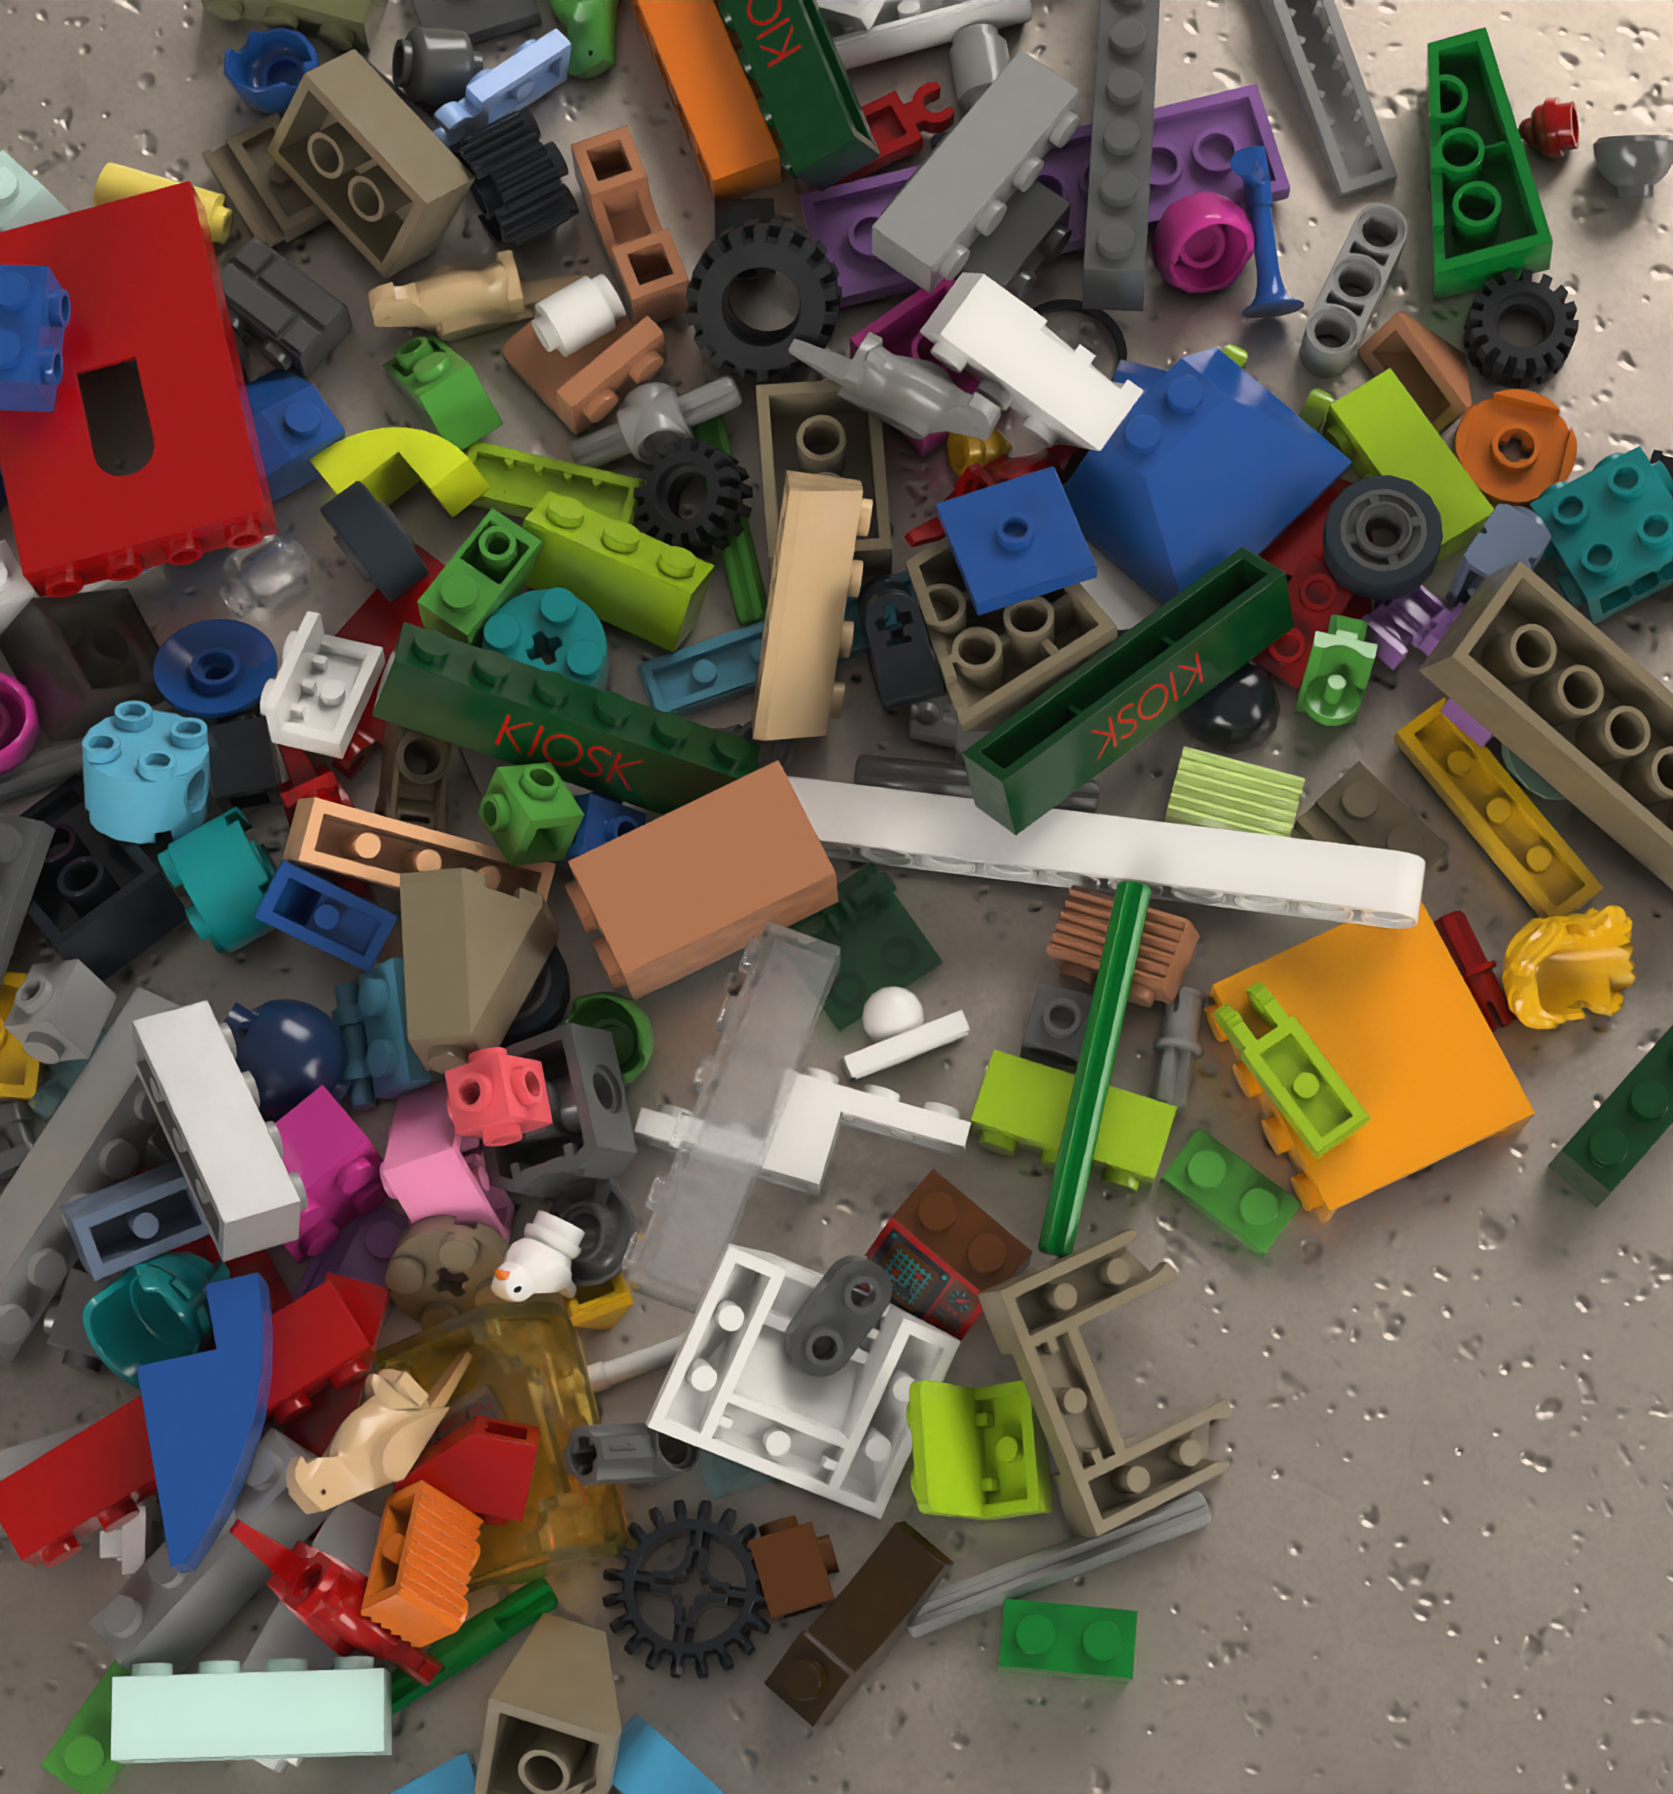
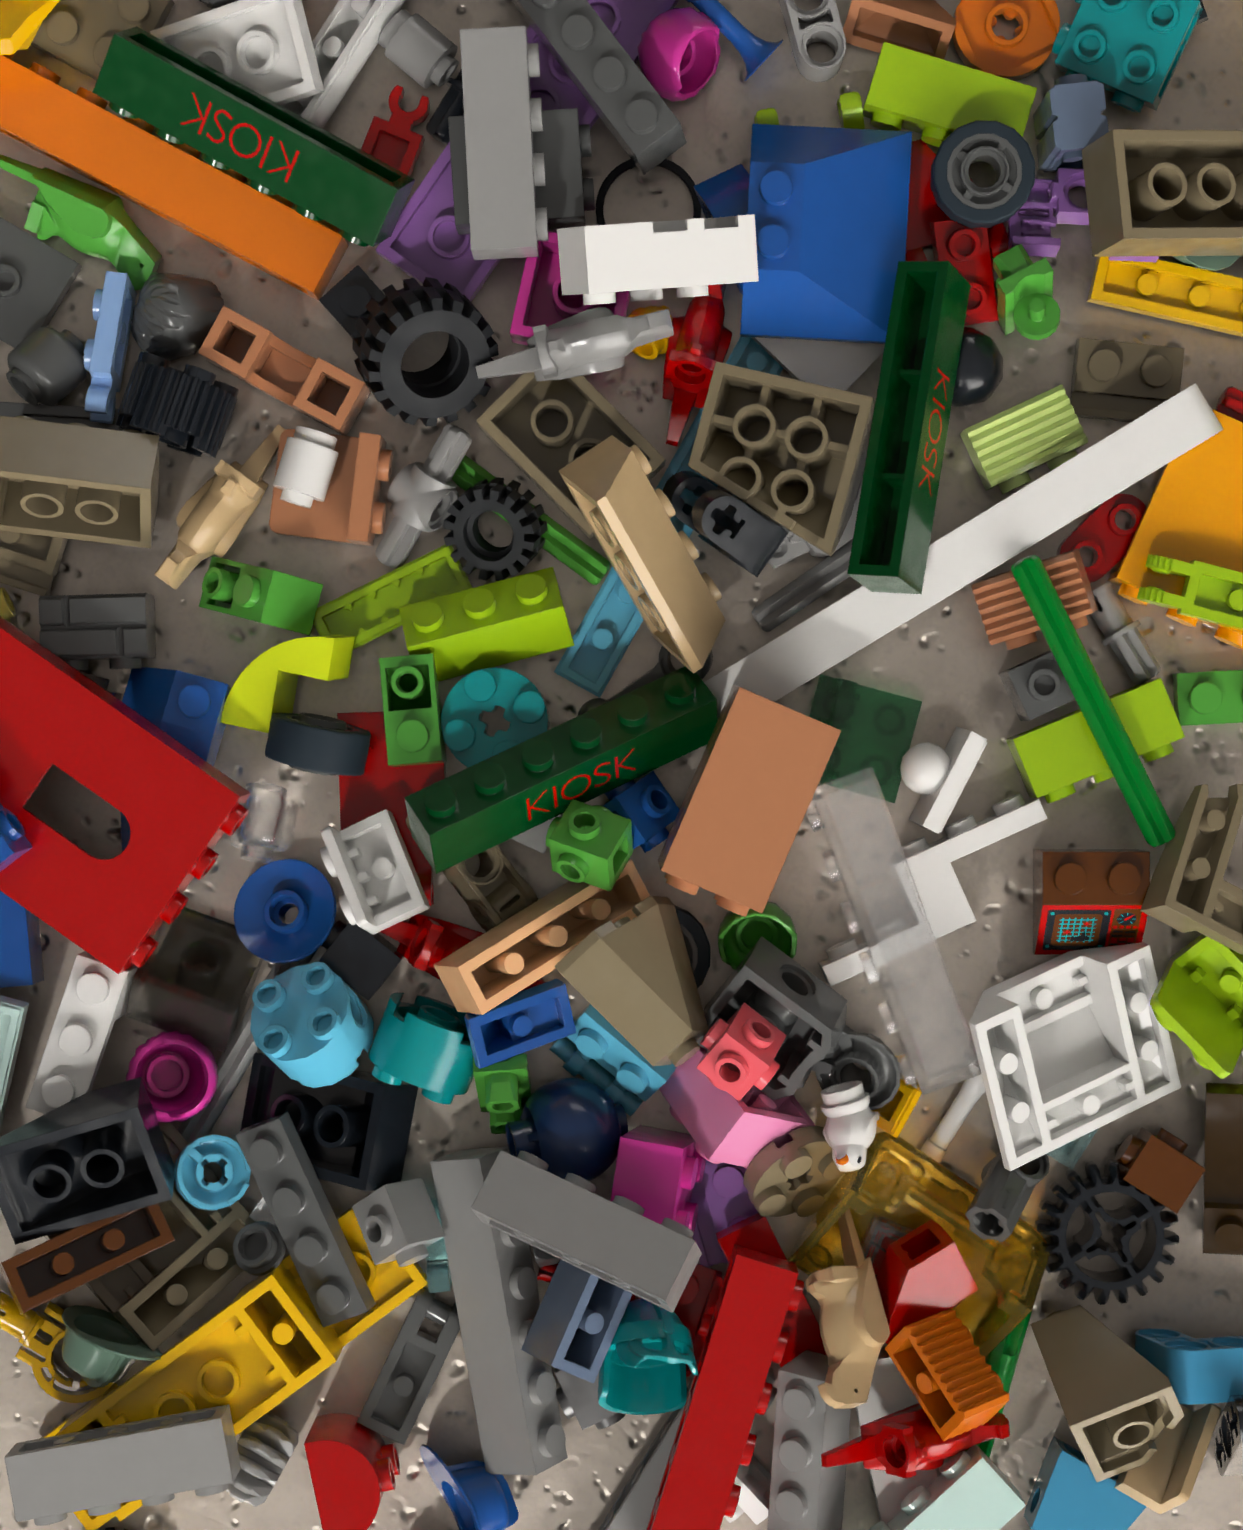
camera: 40 degrees left, 15 degrees up
blue slope [137,1273,273,1573] -> none
dark grey plate [784,1255,892,1377] -> none
blue plate [936,466,1097,616] -> none
none -> dark grey hair [131,272,224,361]
none -> bright green hips [473,1053,533,1134]
none -> red plate [1056,494,1147,583]

